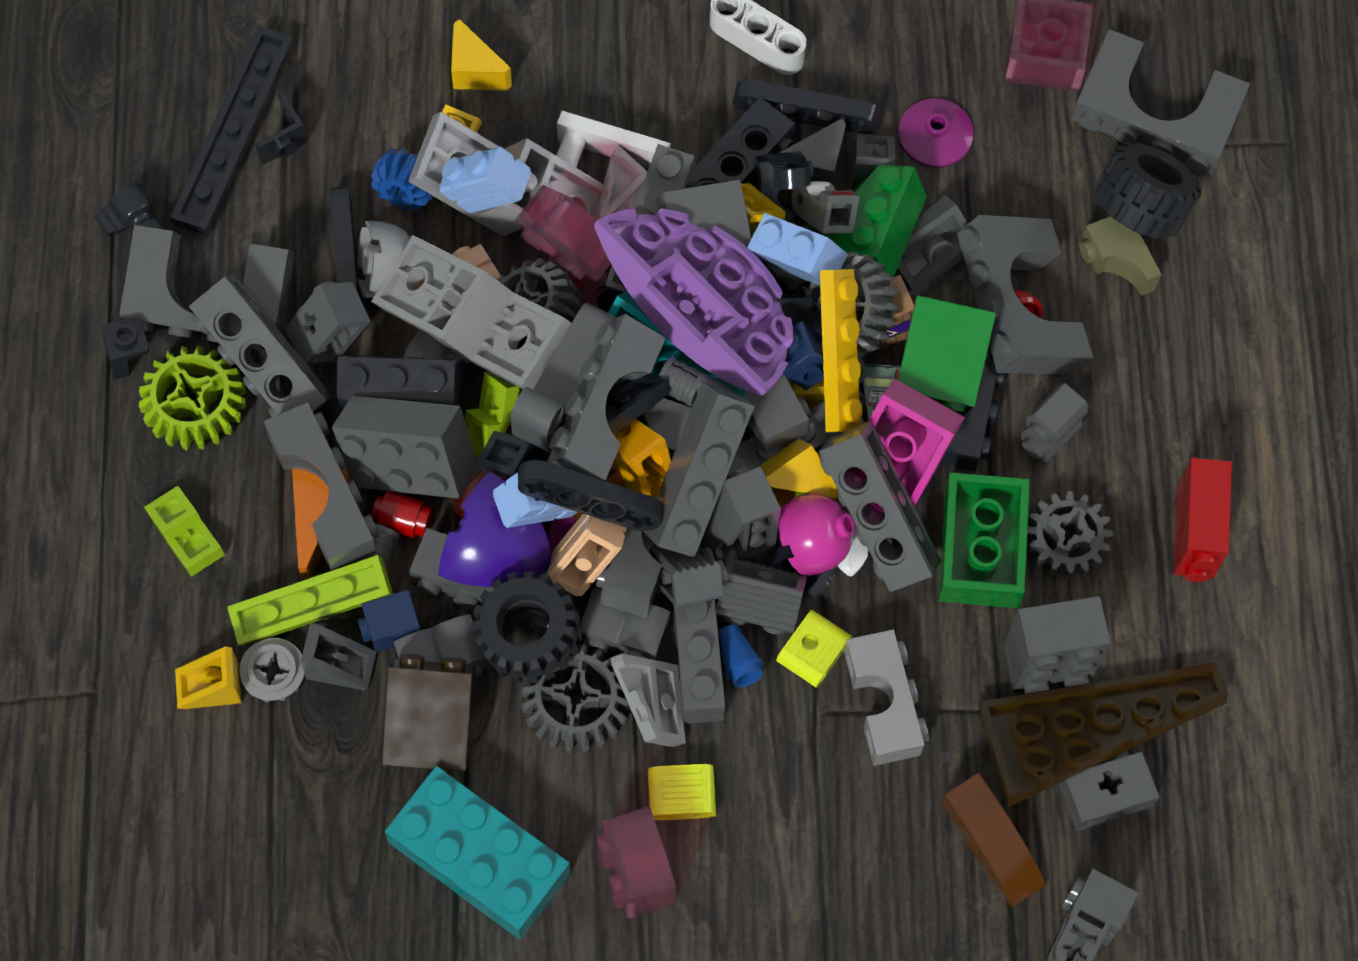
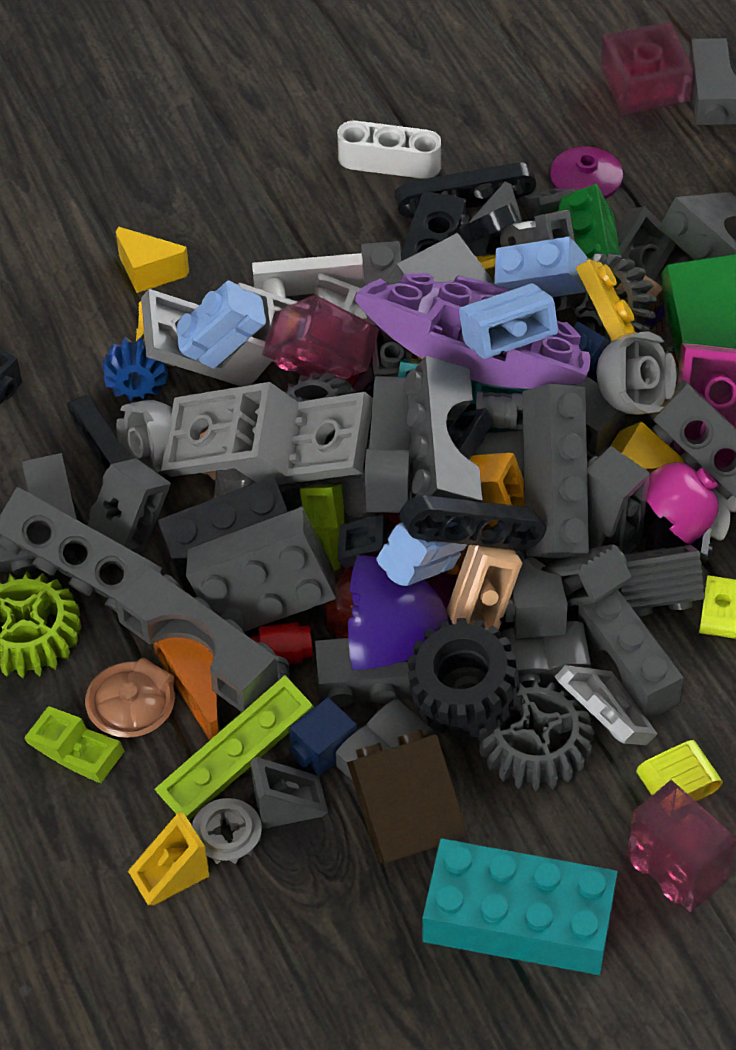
camera: 20 degrees left, 15 degrees down
blue cone [718,624,763,688] -> none
none -> nougat piece [85,658,175,738]
none -> light blue brick [459,283,558,359]
none -> light grey cylinder [596,331,677,415]

